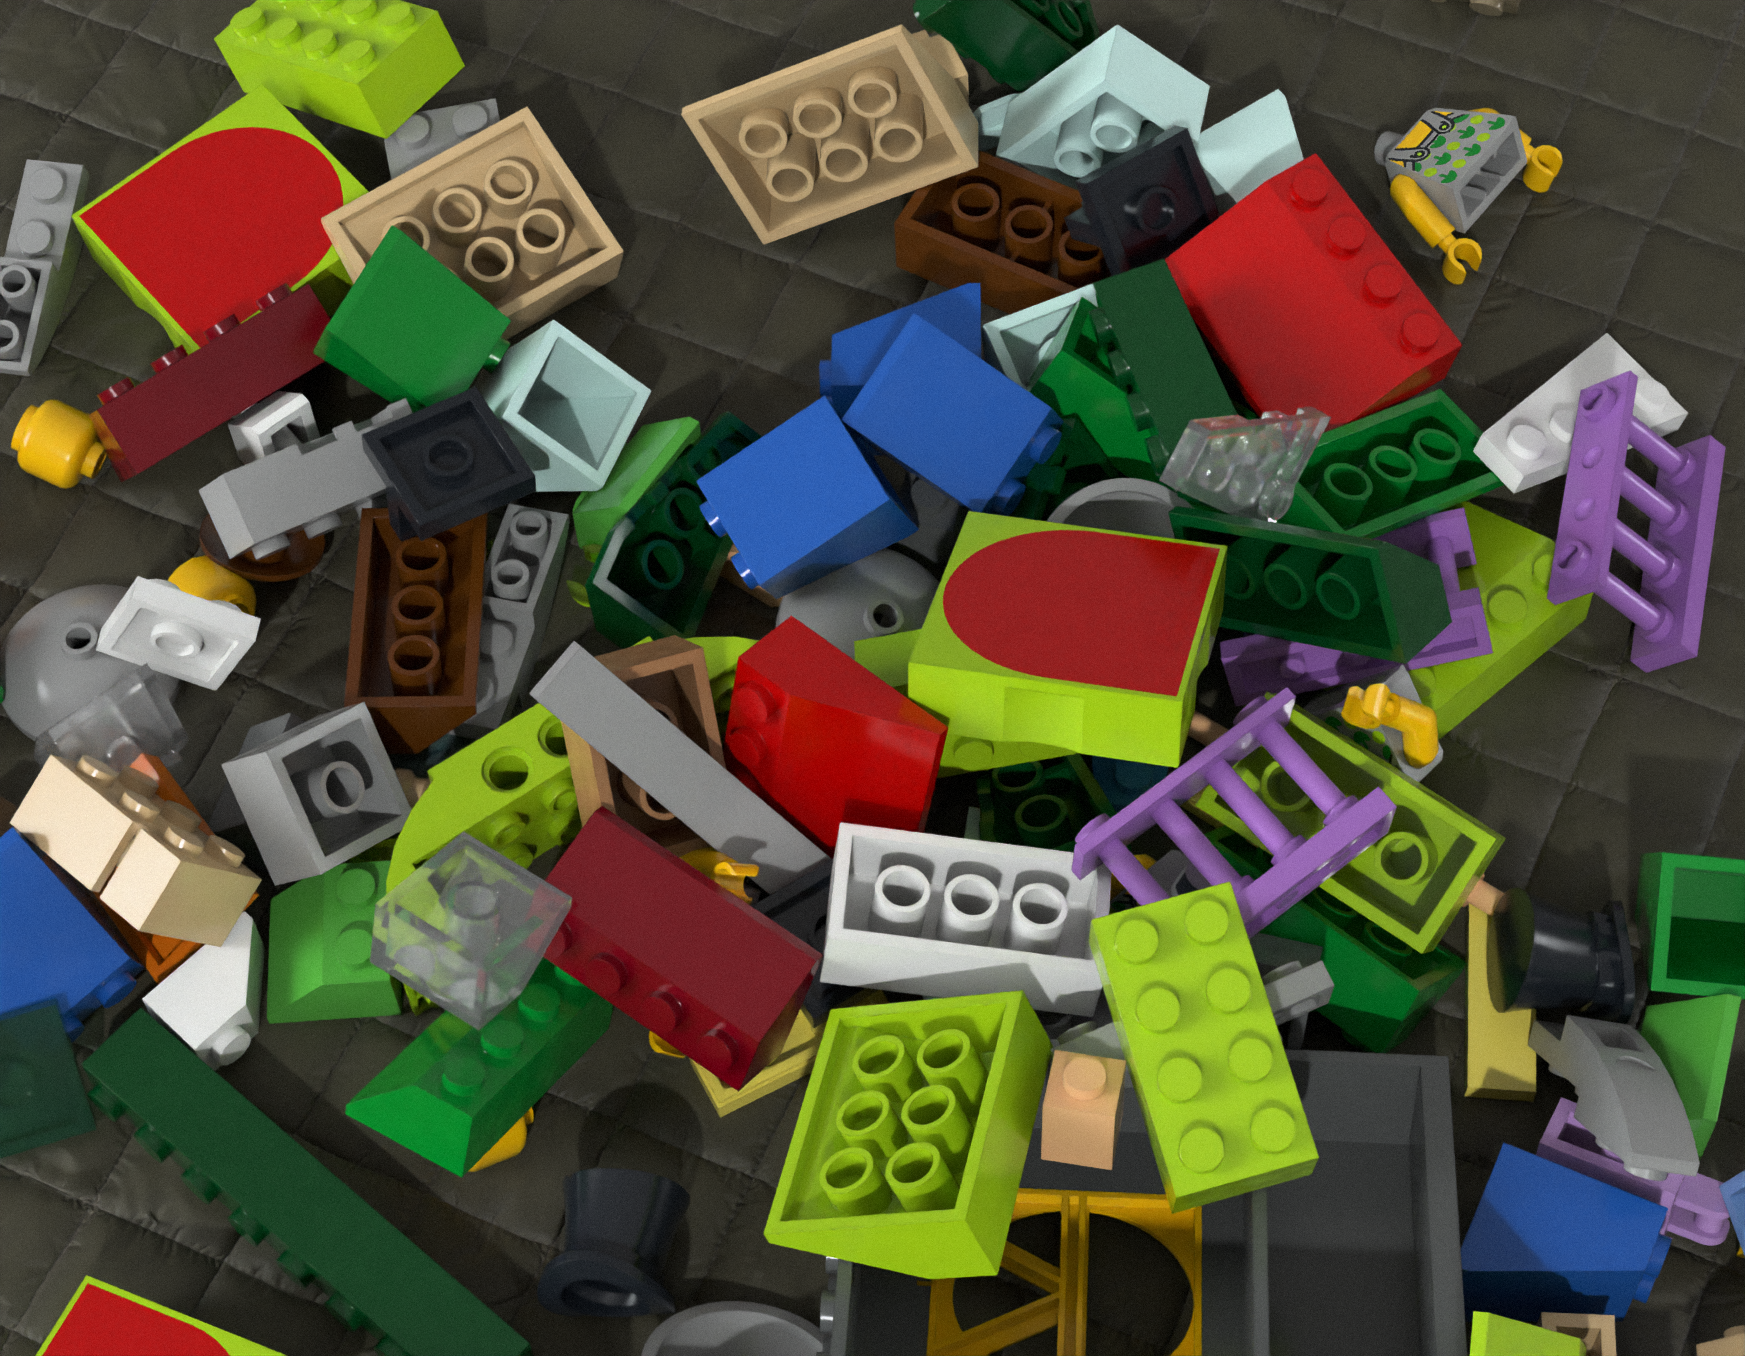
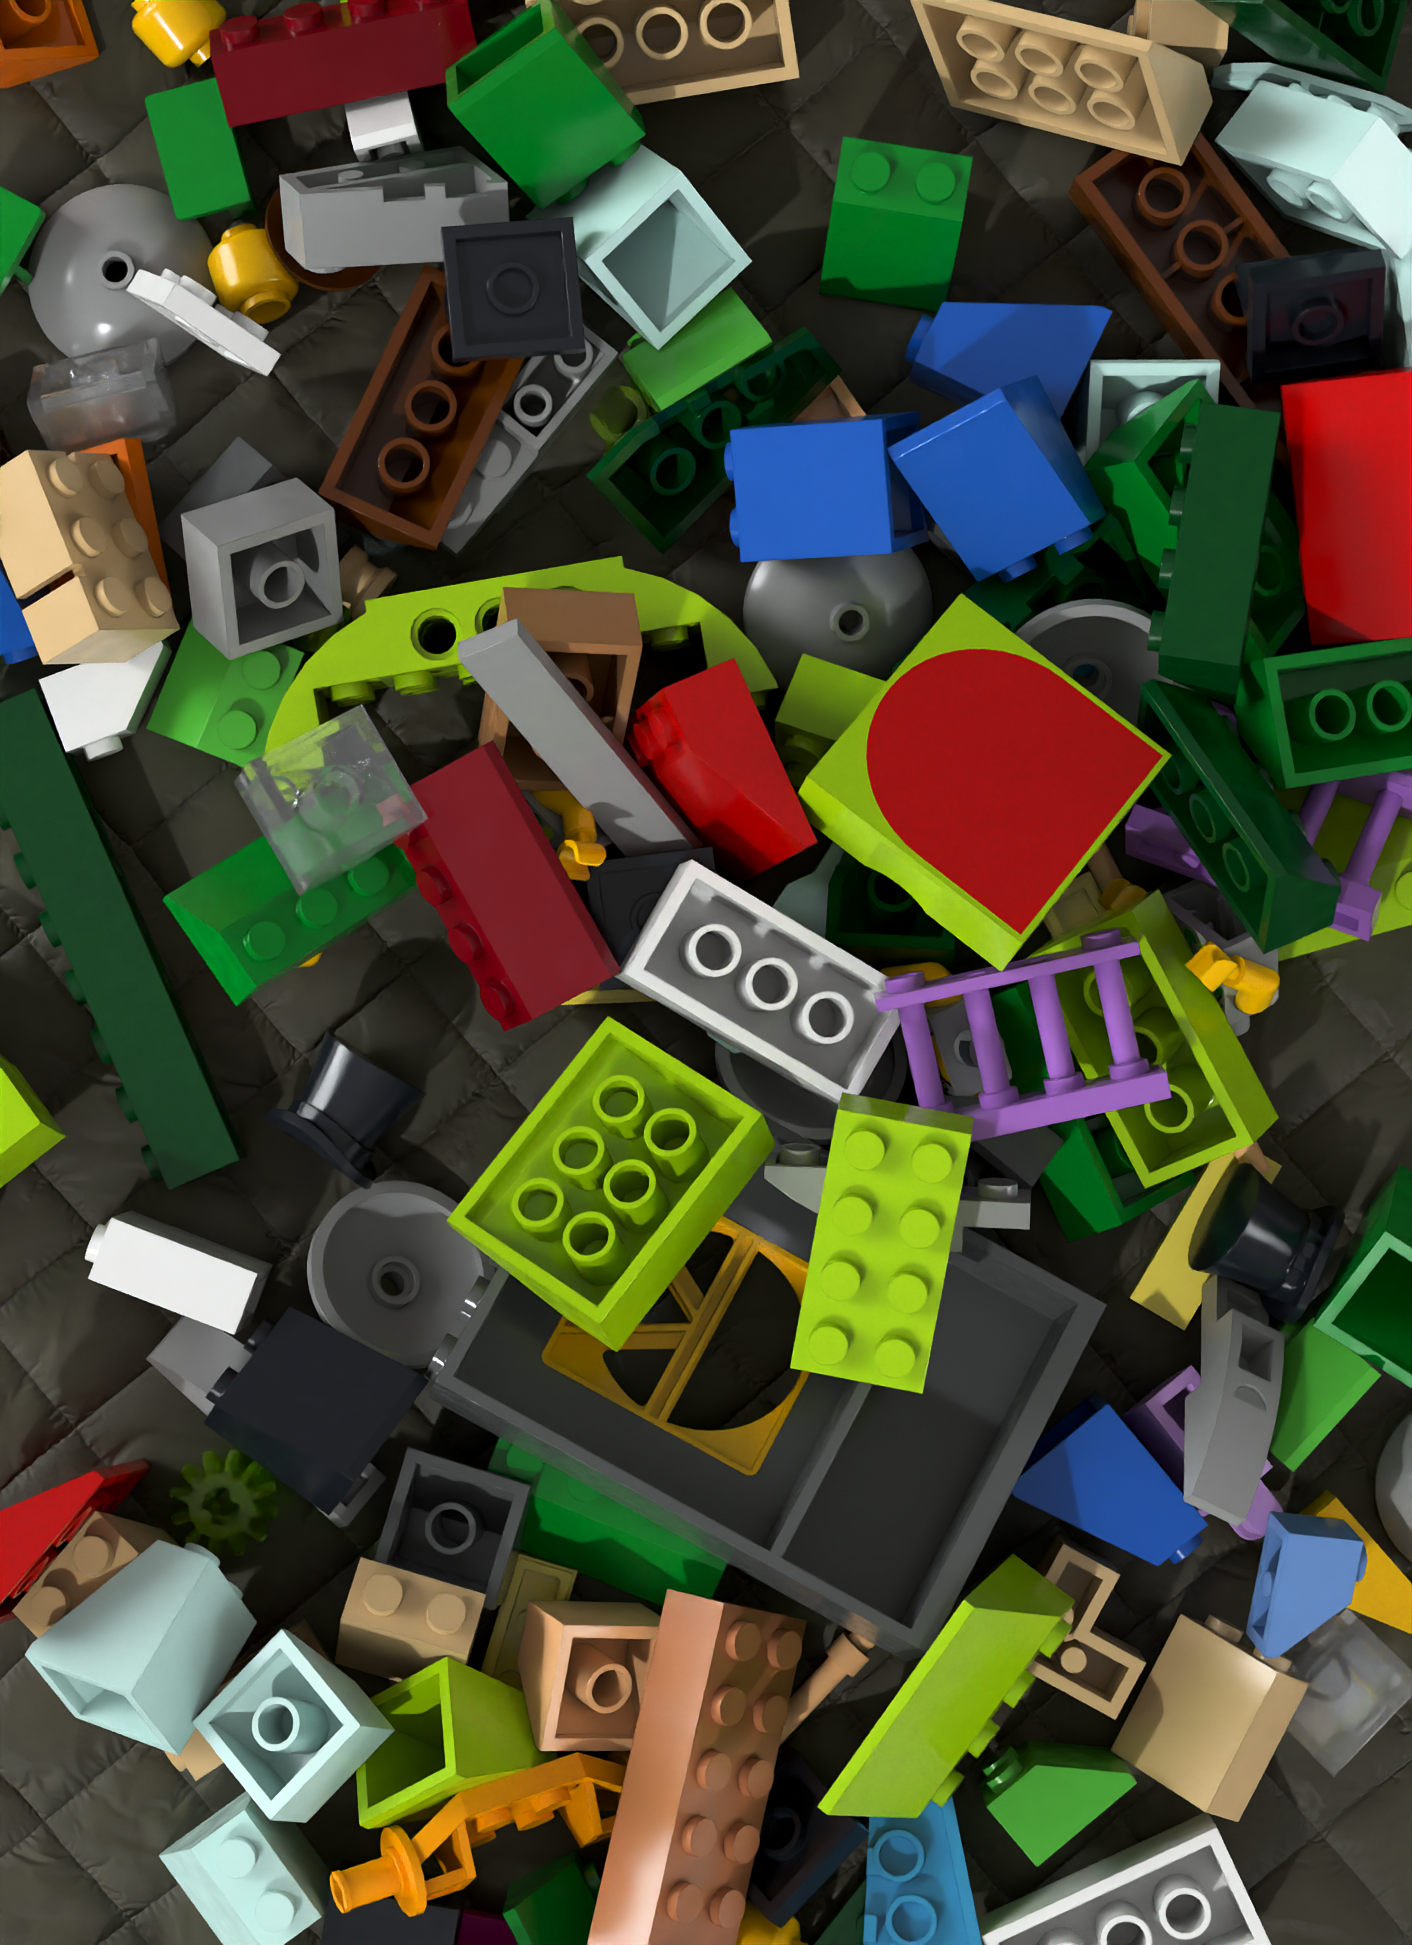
camera: 20 degrees right, 30 degrees up
light nougat brick [1041,1050,1126,1170] -> none
clear wing [1159,407,1331,523] -> none
none -> green panel [145,77,259,222]
none -> green slope [819,136,973,313]

